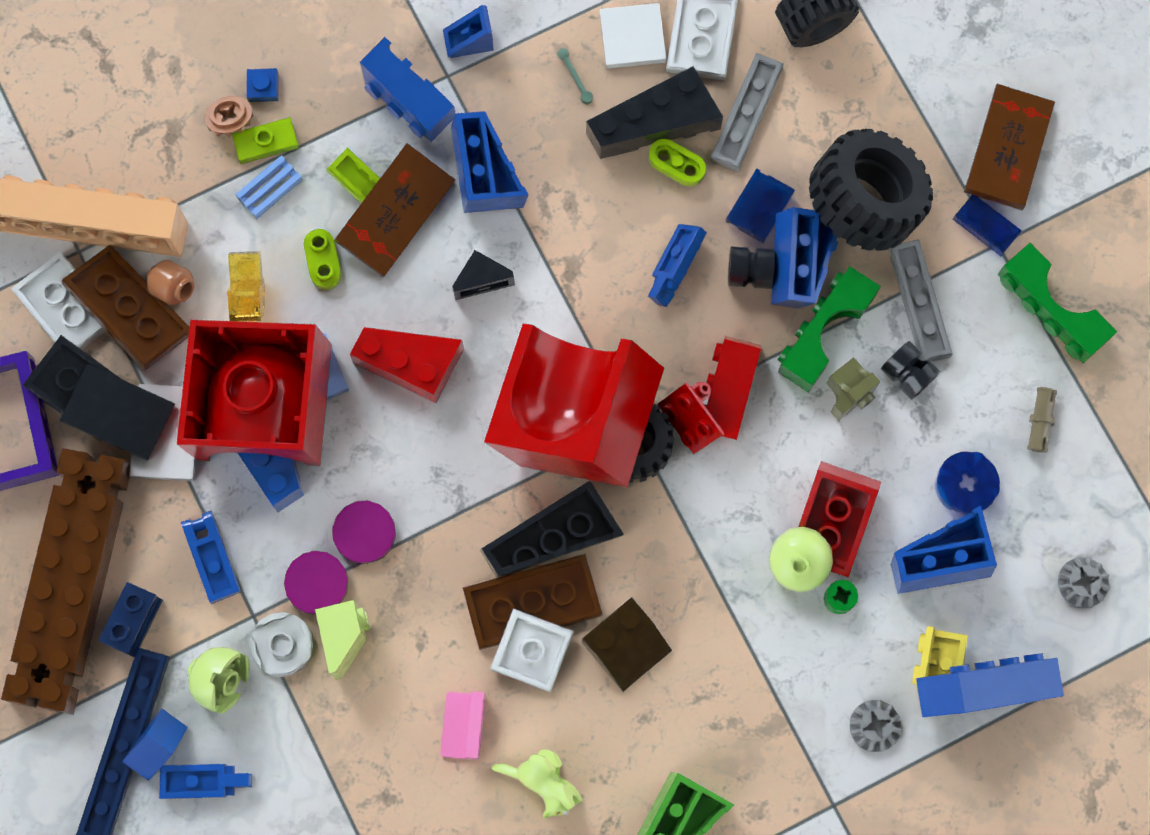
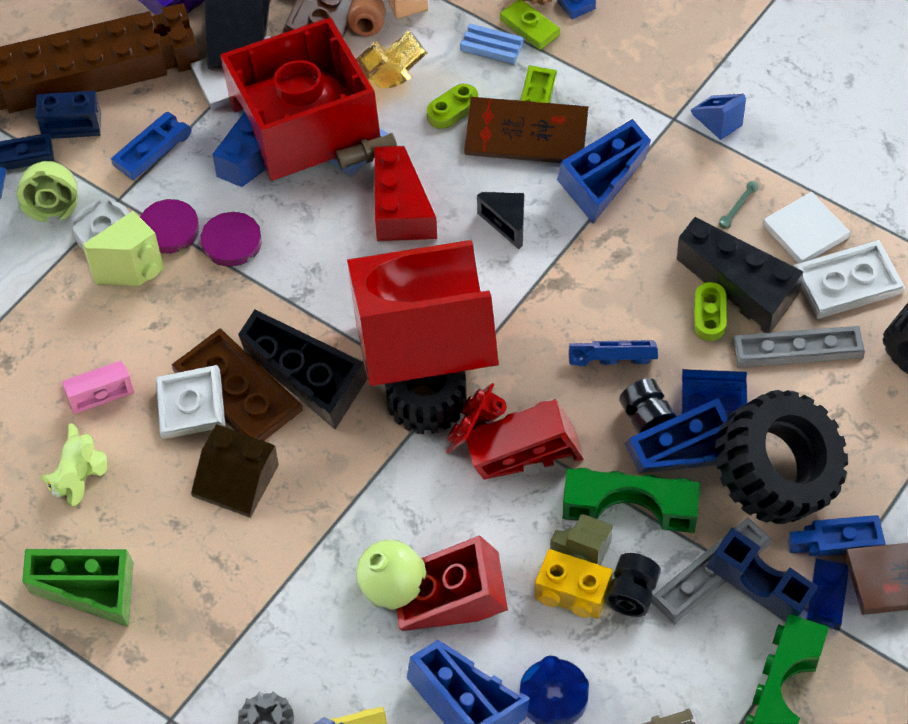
camera: 65 degrees right, 20 degrees down
blue wedge [360,37,455,142] -> none
green wheel [823,579,858,615] -> none
none -> dark tan pin [335,133,397,169]
none -> yellow brick [535,549,613,619]
none -> dark blue arch [705,527,818,622]
none -> blue hinge [788,515,886,557]

